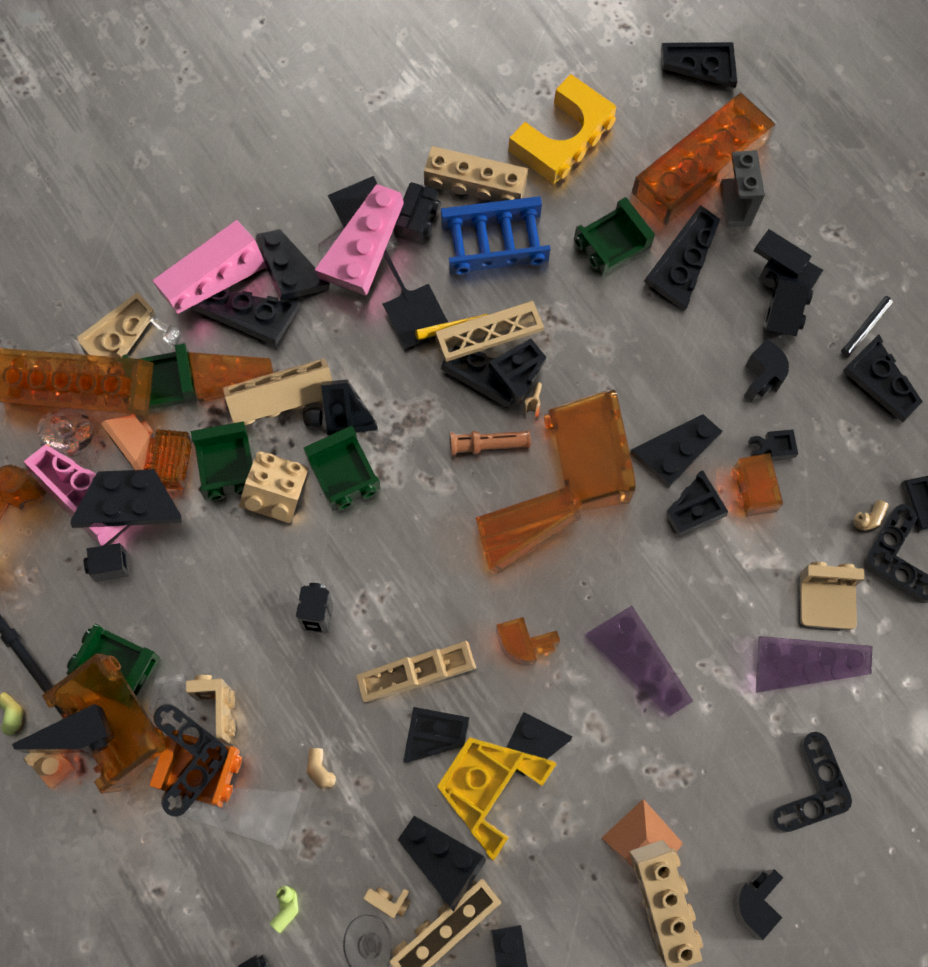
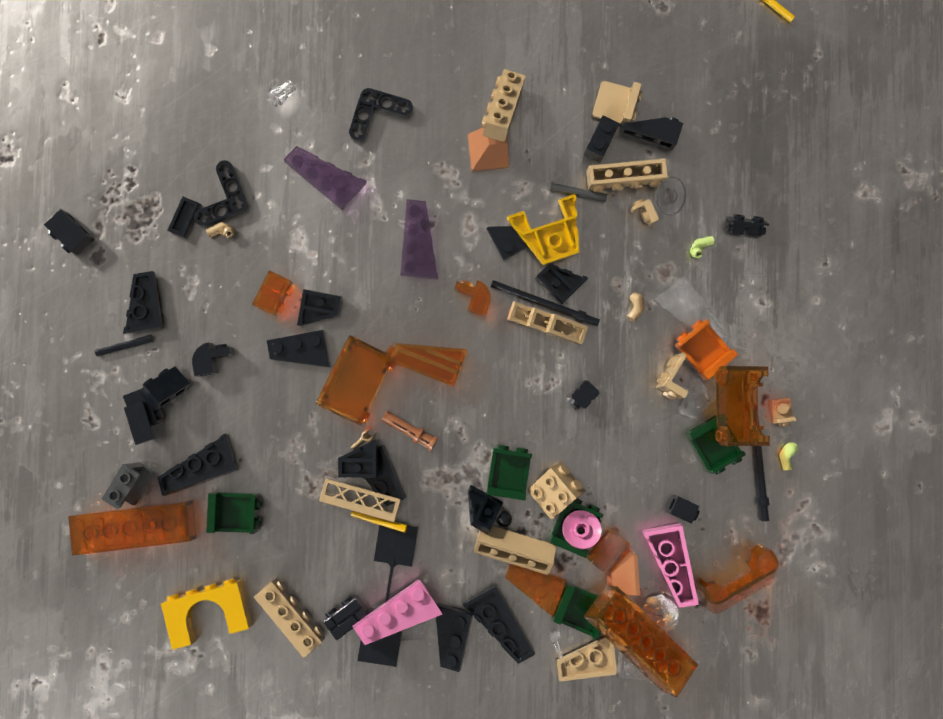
camera: 145 degrees left, 15 degrees up
black slope [12,704,116,754] -> none
black wing [71,469,182,528] -> none
bright pink wedge [152,220,266,314] -> none
black beam [153,704,228,817] -> none
black wing [398,816,487,911] -> none
blue fence [441,196,551,275] -> none
black wing [661,42,738,88] -> none
black brick [733,869,783,940] -> none
black plate [748,429,798,460] -> none
tan bracket [800,562,864,630] -> none
none -> black bar [490,280,600,326]
none -> dark grey bar [550,183,607,202]
none -> bright pink dish [562,510,601,549]

